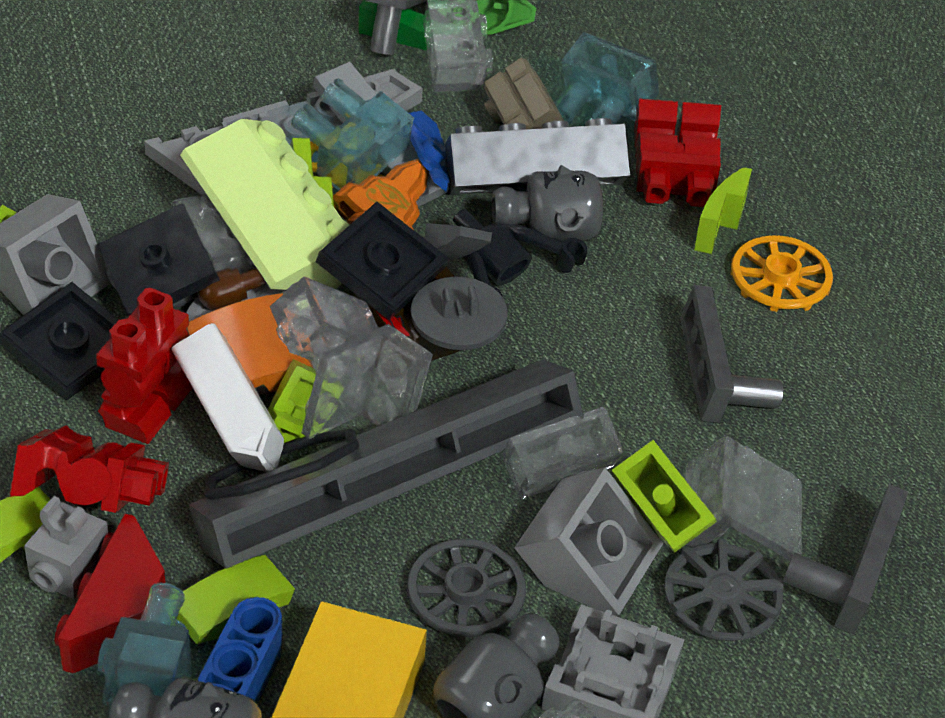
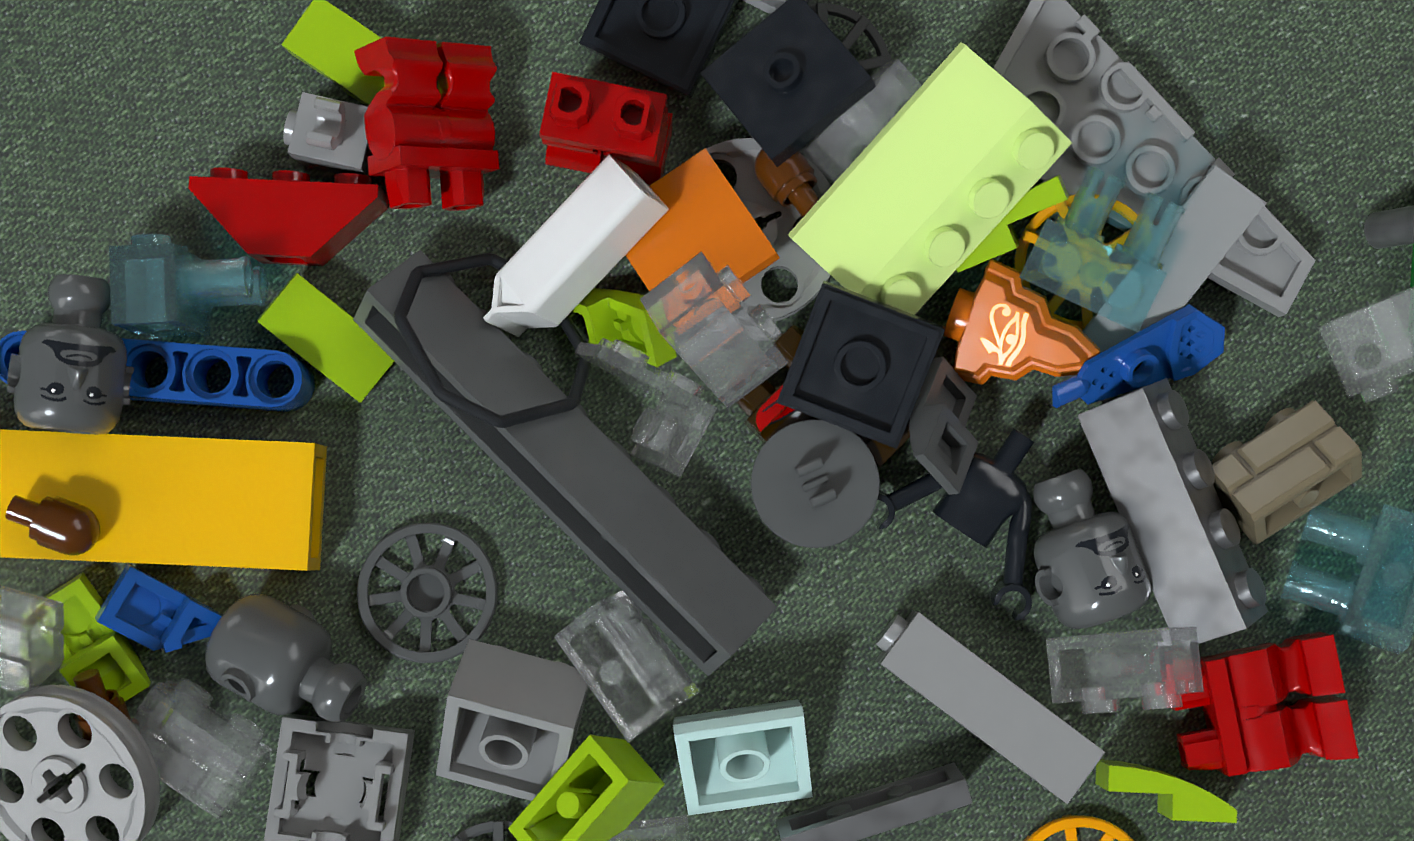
camera: 80 degrees right, 40 degrees up
none -> light aqua slope [673,699,813,816]
none -> light grey brick [875,611,1105,804]
none -> clear brick [1046,627,1204,714]

